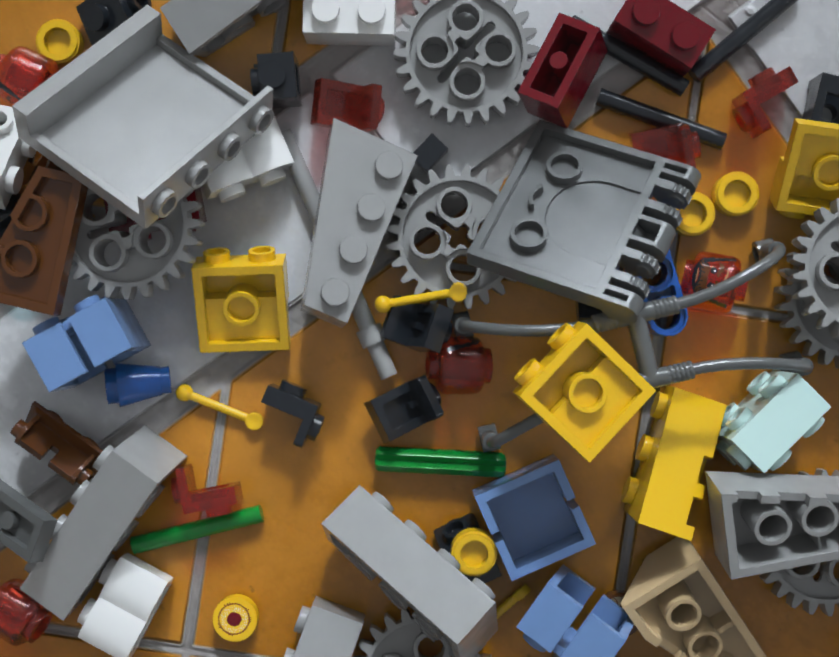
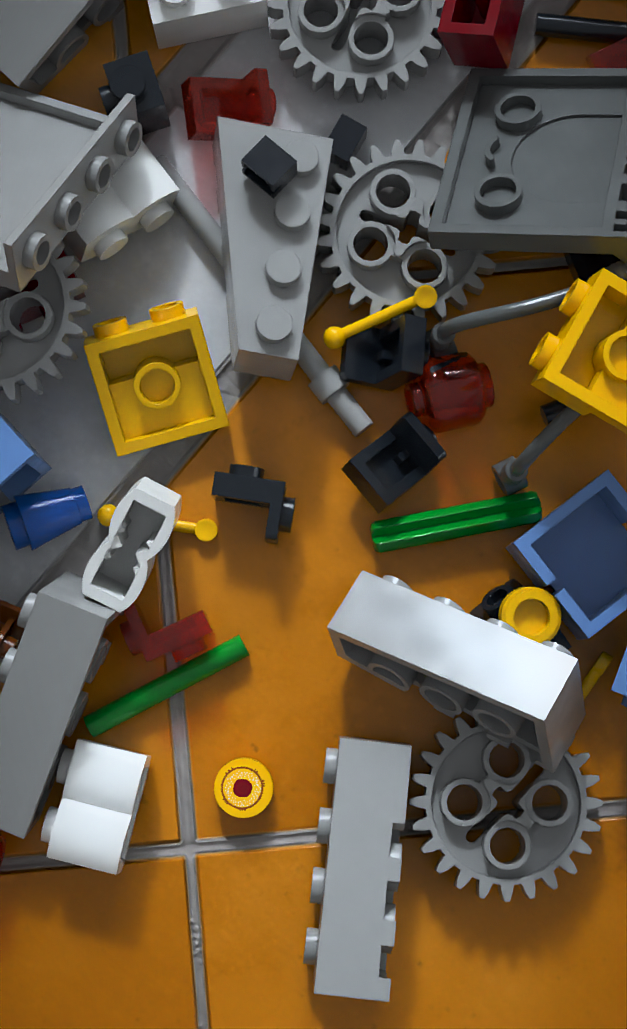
camera: 15 degrees left, 5 degrees down
none -> white brick [82,477,182,613]
none -> black piece [241,135,297,199]

